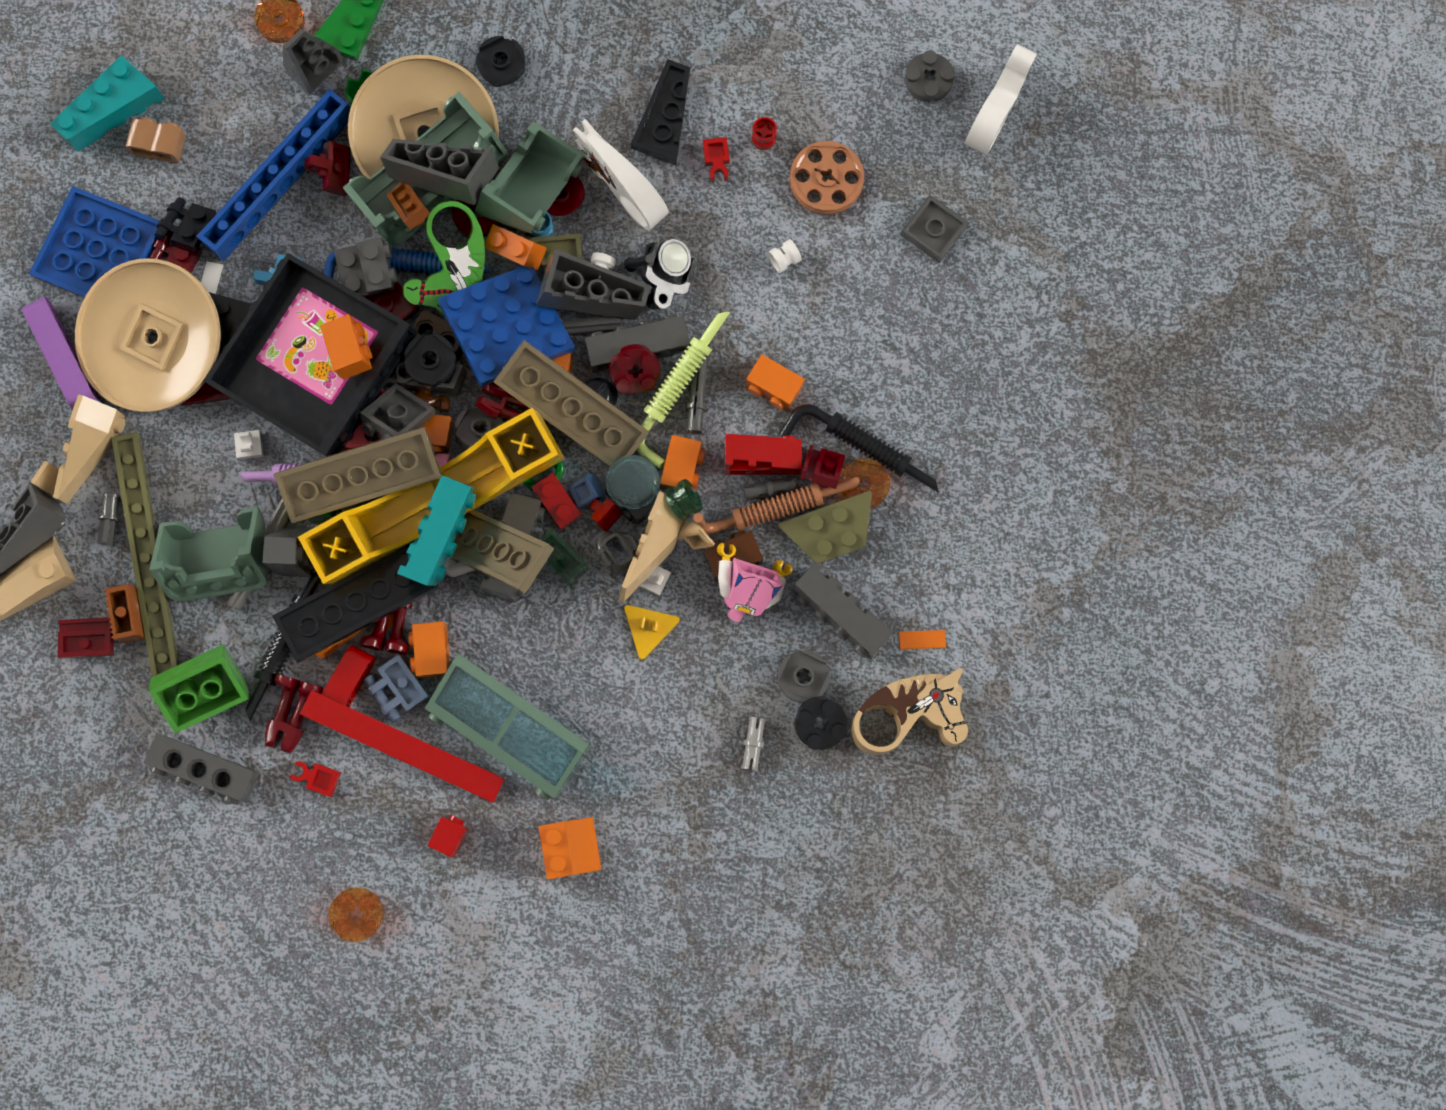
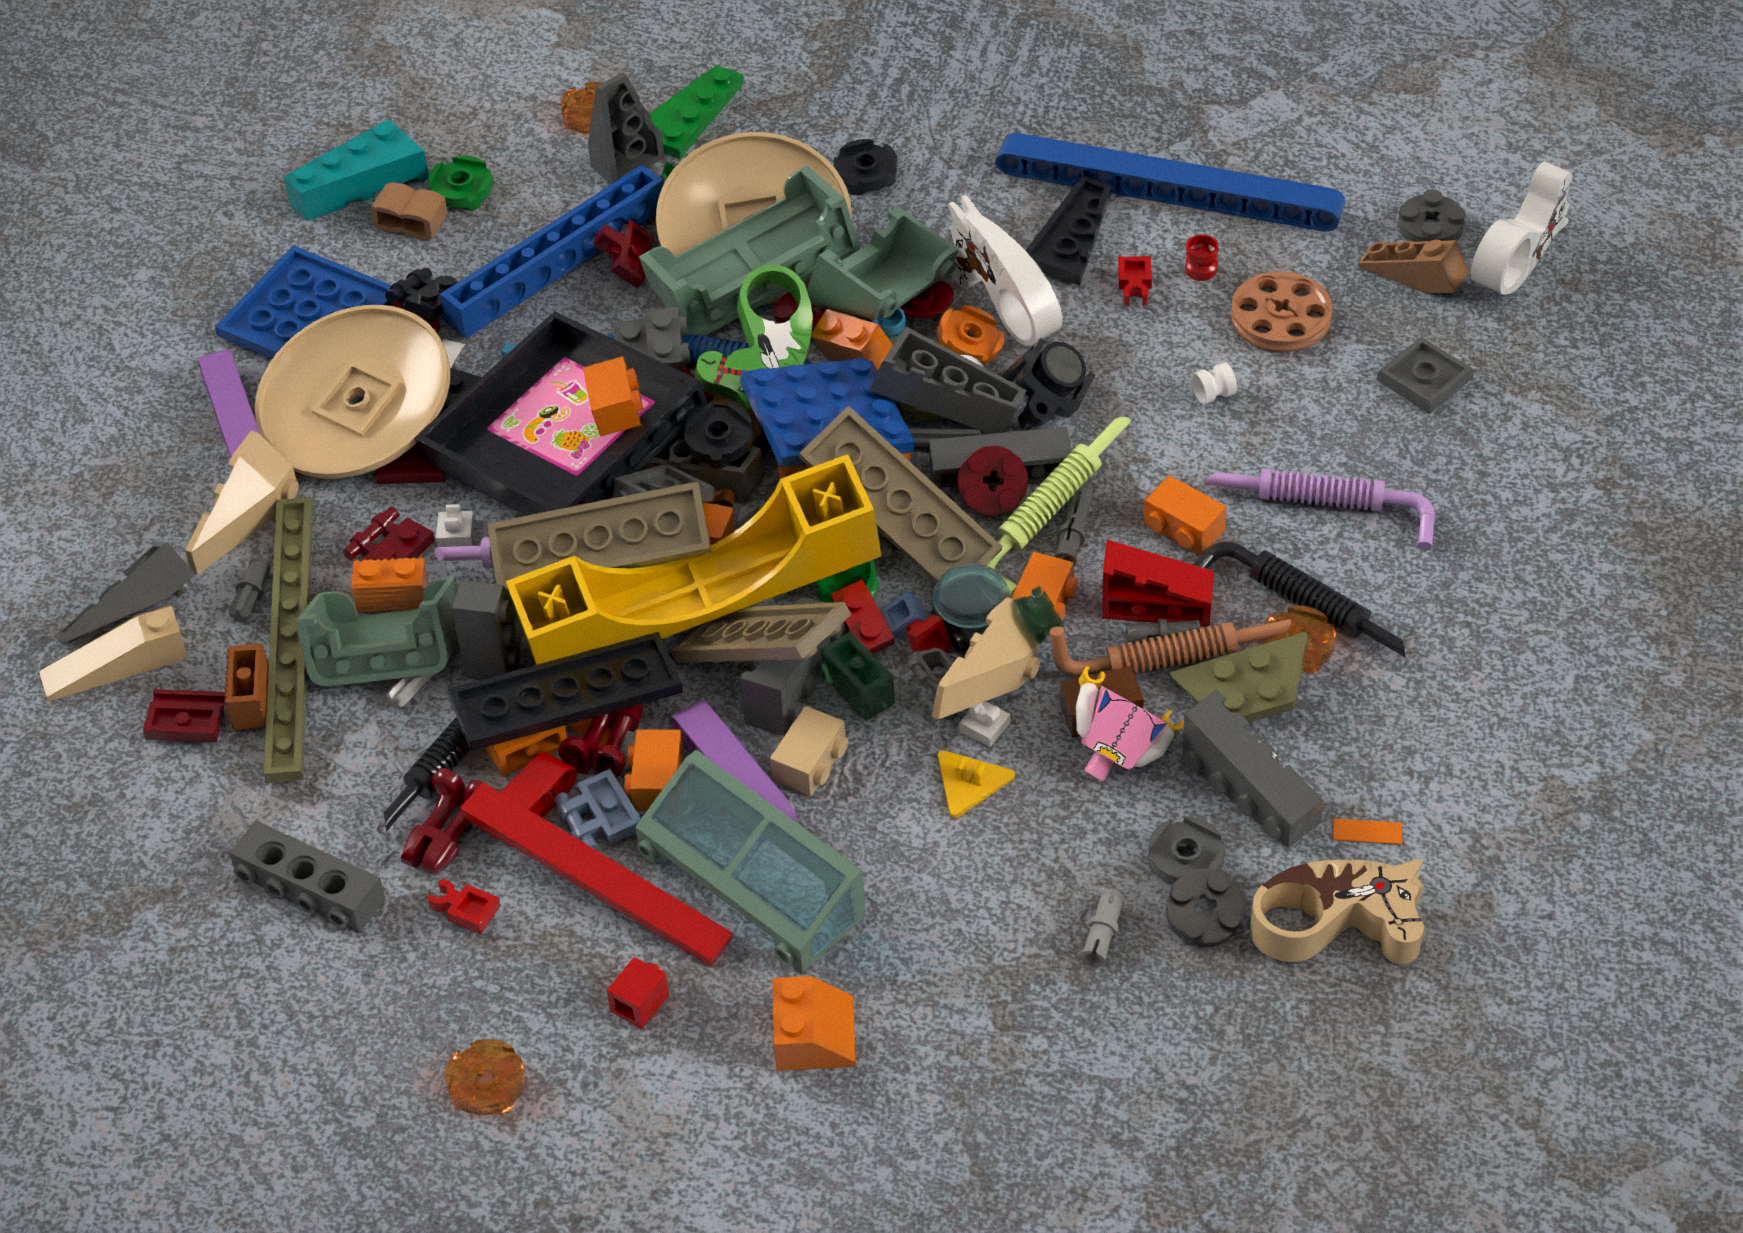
camera: 15 degrees right, 30 degrees down
tan slope [31,461,59,495] -> none
bright green brick [149,644,249,733] -> none
dark grey wedge [380,139,499,205] -> none
dark orange plate [386,182,430,230] -> none
teal wedge [397,475,477,586] -> none
white arm [444,557,475,577] -> none
tan slope [680,520,715,550] -> none
dark red plate [800,445,845,489] -> none
none -> dark red plate [343,507,435,561]
none -> orange brick [351,557,429,612]
none -> green plate [428,155,493,211]
none -> medium lavender beam [670,700,798,843]
none -> tan brick [769,706,848,797]
none -> orange plate [937,306,1005,368]
none -> blue beam [995,133,1346,232]
none -> lavender piece [1204,468,1436,549]
none -> medium nougat slope [1358,239,1469,293]

